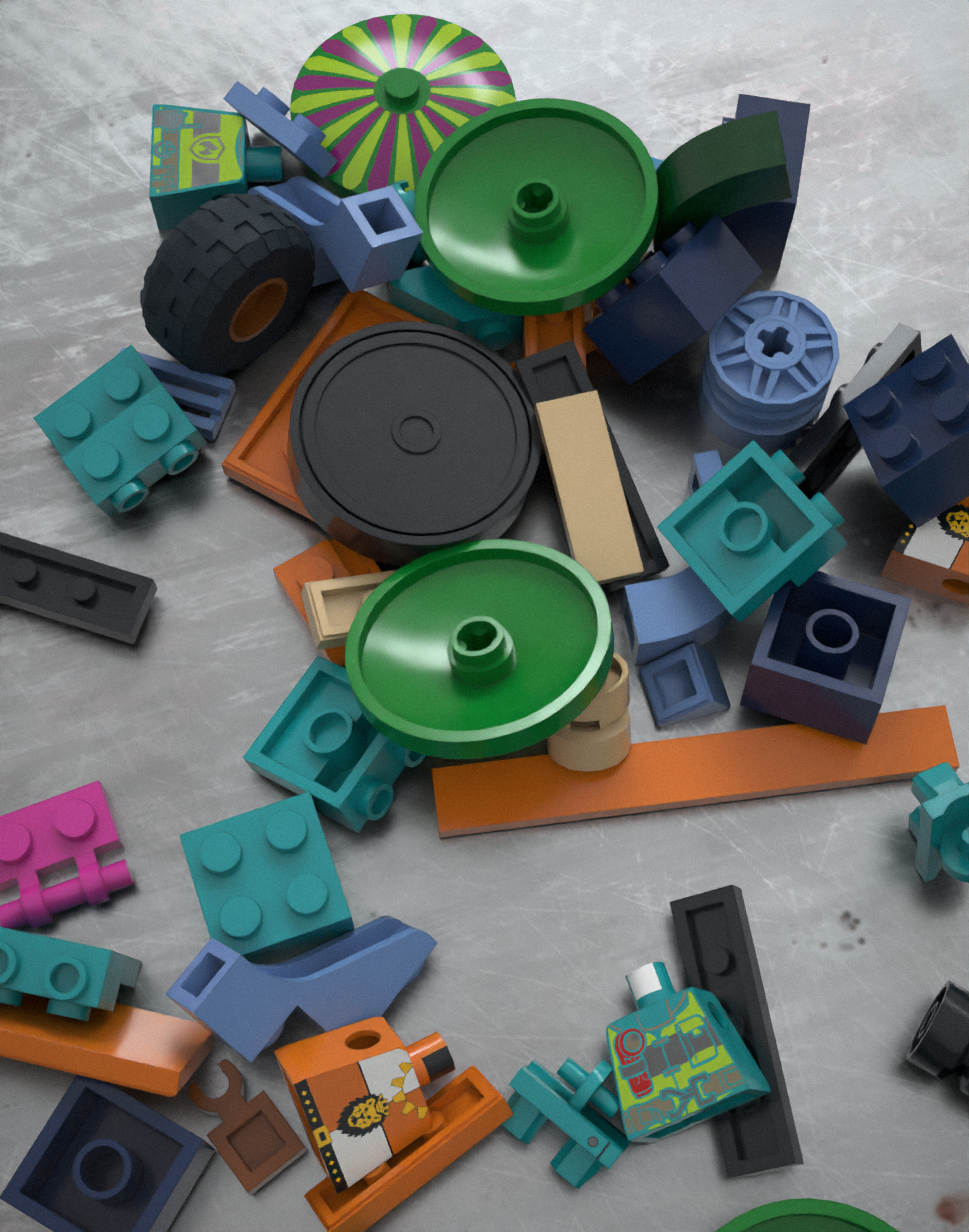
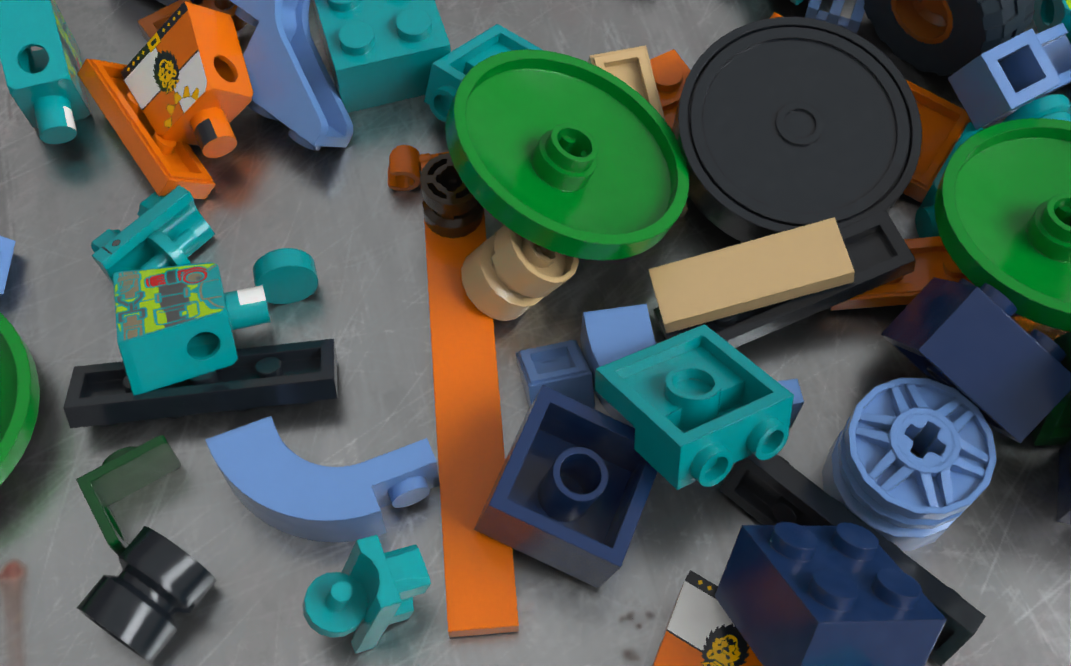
camera: 90 degrees right, 5 degrees down
none -> dark green bracket [76,435,181,556]
none -> medium blue arch [205,416,440,543]
none -> teal tile [253,248,318,304]
none -> orange hand [388,145,449,191]
none -> dark brown wheel [420,153,484,238]

